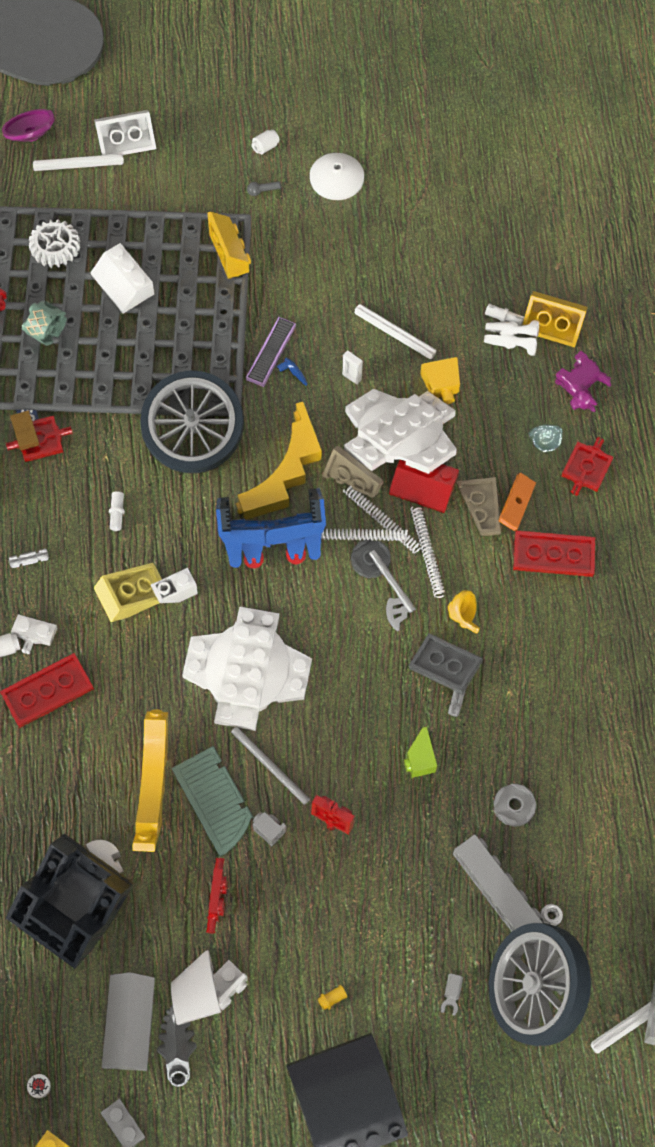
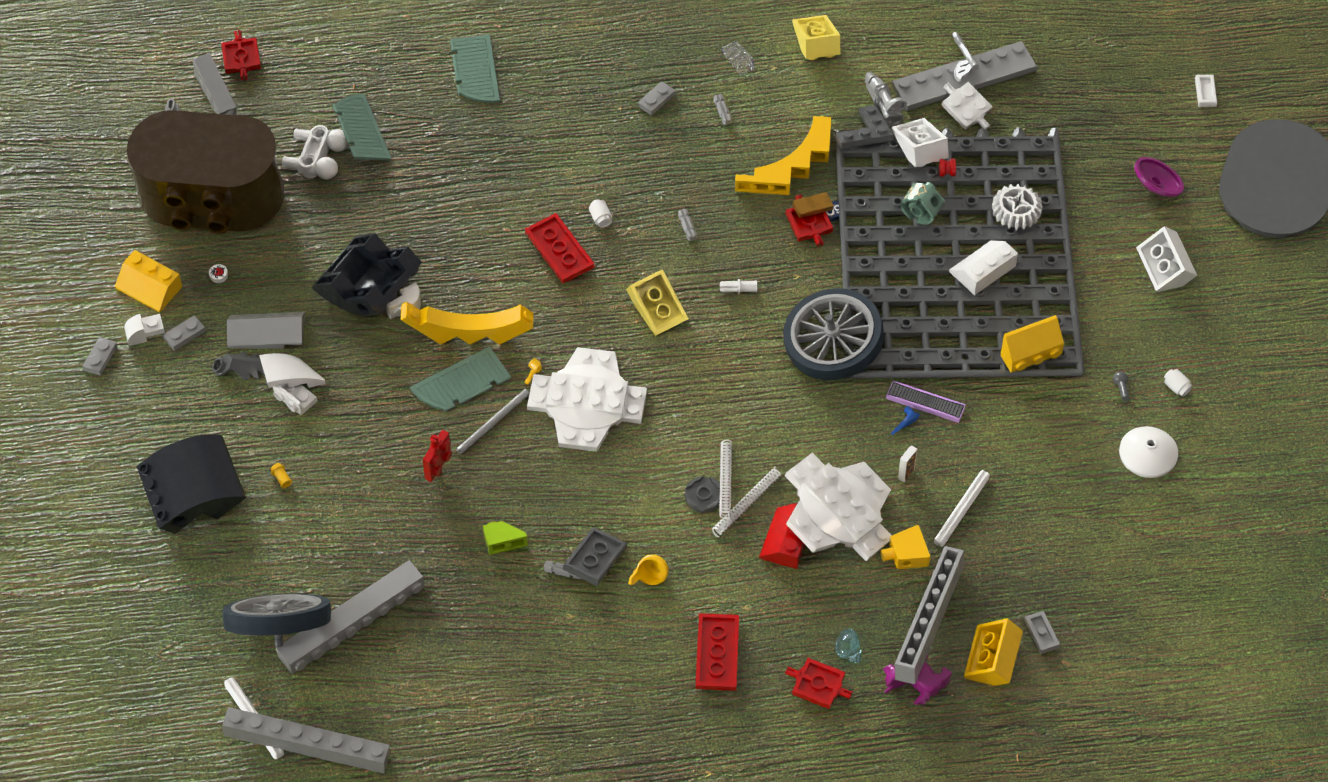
camera: 90 degrees right, 10 degrees down
white plate [11,614,57,654] -> none
white axle [33,154,124,171] -> none
white slope [151,568,198,603] -> none
red plate [206,858,228,934] -> none
container [216,488,326,569] -> none
yellow arch [235,402,322,520] -> none
light grey brick [253,812,286,846] -> none
dark tan wing [322,446,383,498] -> none
light grey piece [369,550,416,631] -> none
white piece [410,507,445,598] -> none
light grey bar [440,974,463,1016] -> none
dark tan wing [456,477,501,536] -> none
white piece [484,320,540,356] -> none
white pin [485,303,524,326] -> none
light grey tile [493,784,536,827] -> none
orange tile [498,472,536,531] -> none
white plate [541,904,563,926] -> none
none -> yellow hand [524,358,542,385]
none -> light grey brick [895,546,964,684]
none -> light grey plate [1024,611,1060,654]

